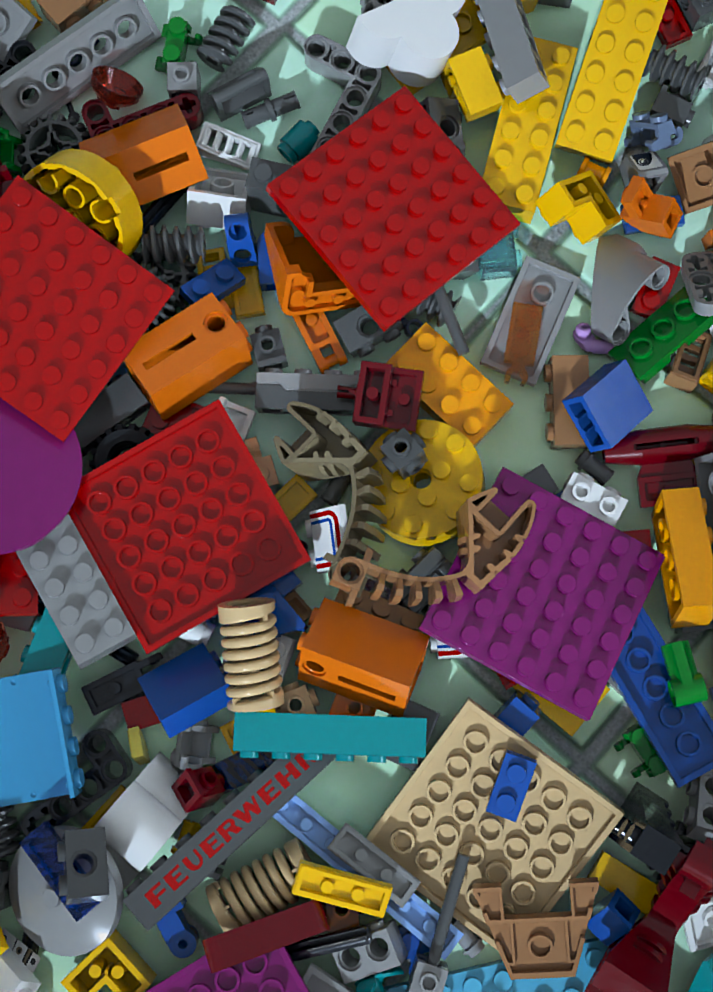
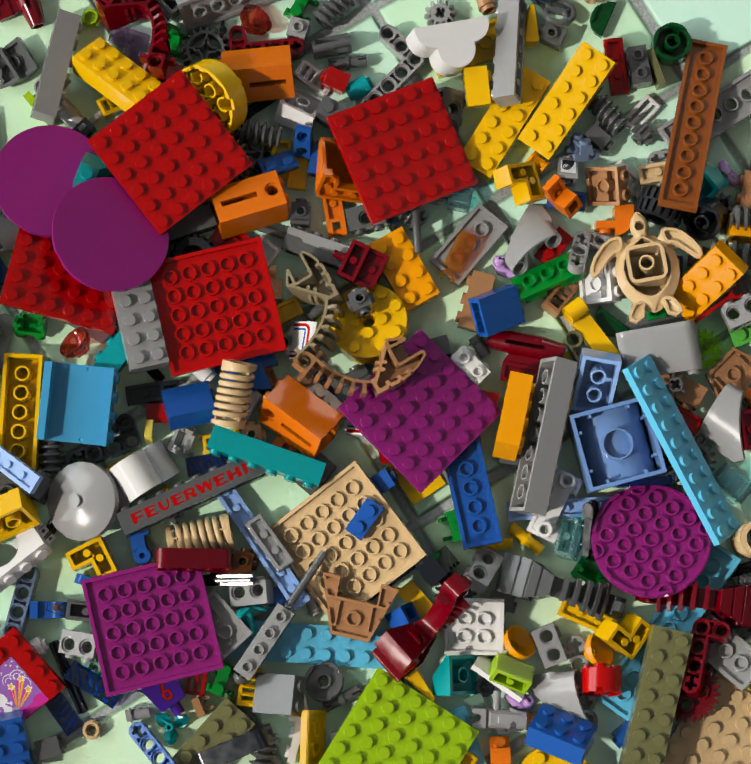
camera: 20 degrees right, 0 degrees up
clear blue tile [19,821,102,922] -> none
dark grey brick [57,827,110,905] -> none
dark red brick [171,765,226,813] -> none
yellow tile [291,859,393,918] -> none
green piece [660,640,708,708] -> none
none -> red brick [319,66,351,95]

